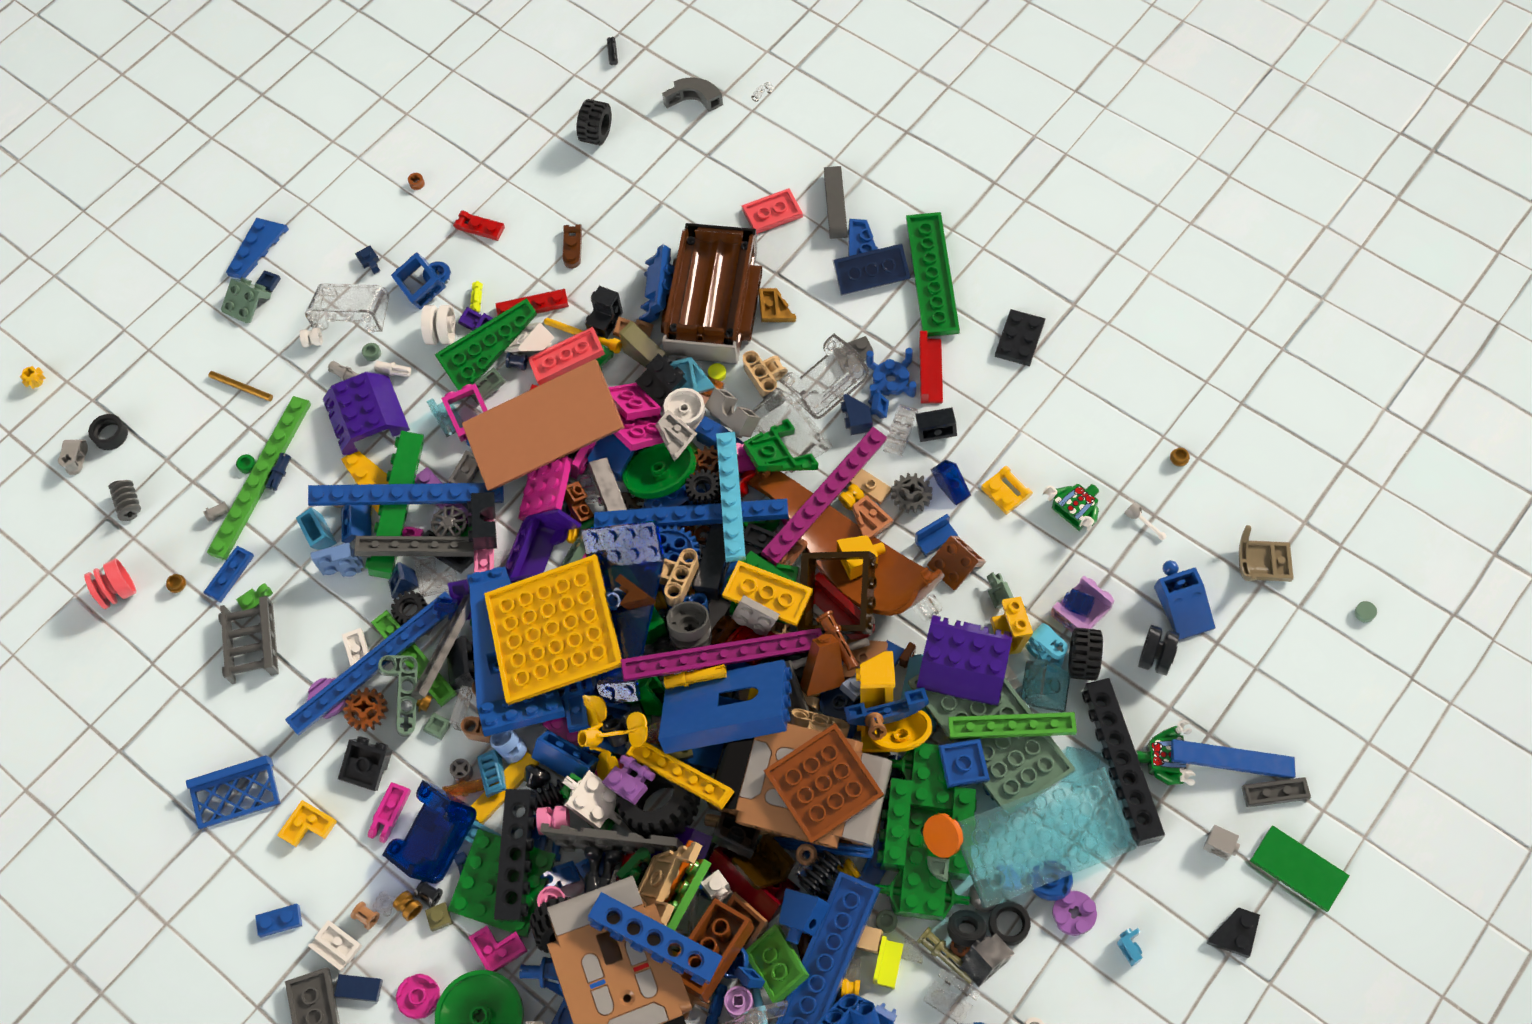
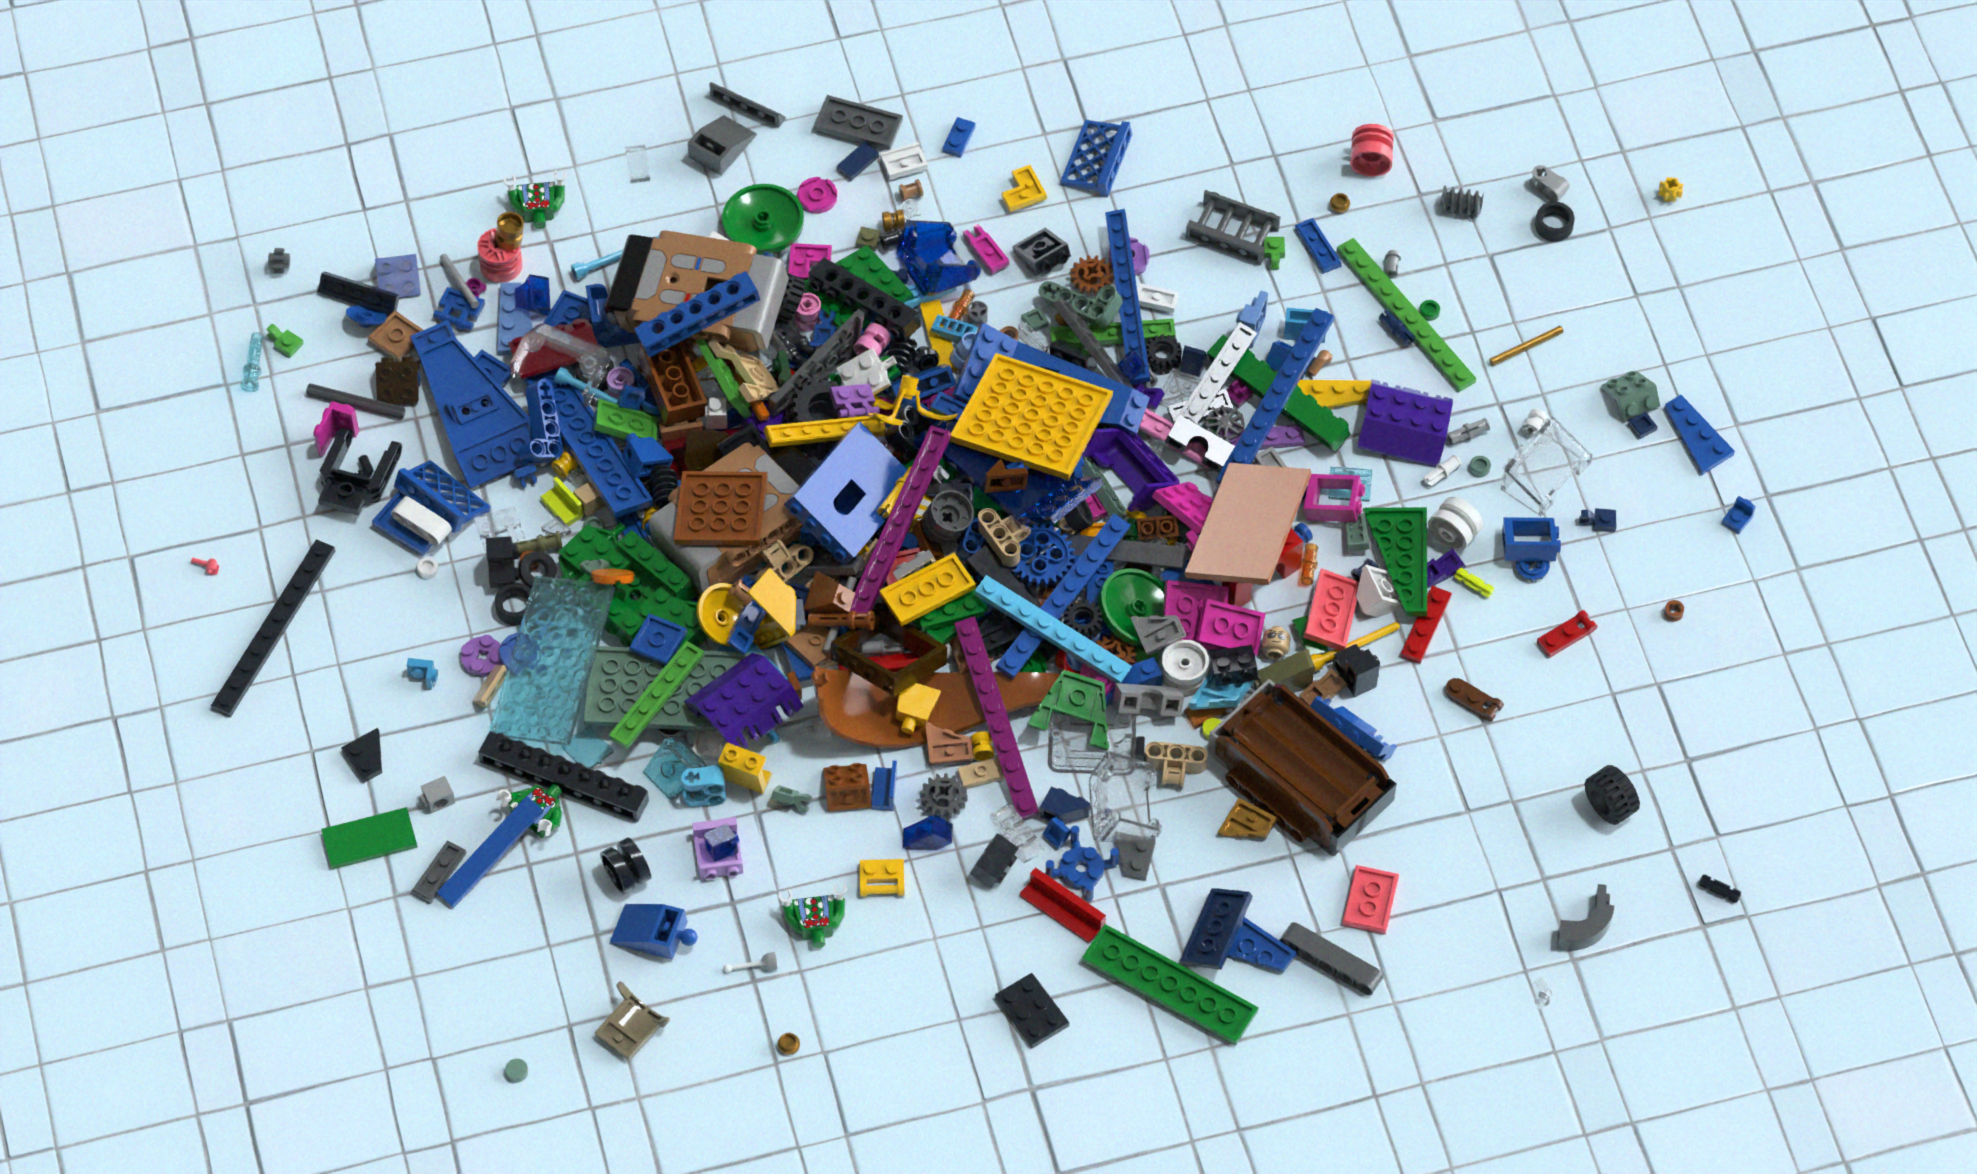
camera: 120 degrees right, 5 degrees down
black tyre [1068,627,1103,681] -> none
none -> tan slope [473,665,508,708]
none -> tan head [1261,626,1291,660]
none -> blue bracket [1722,496,1756,534]

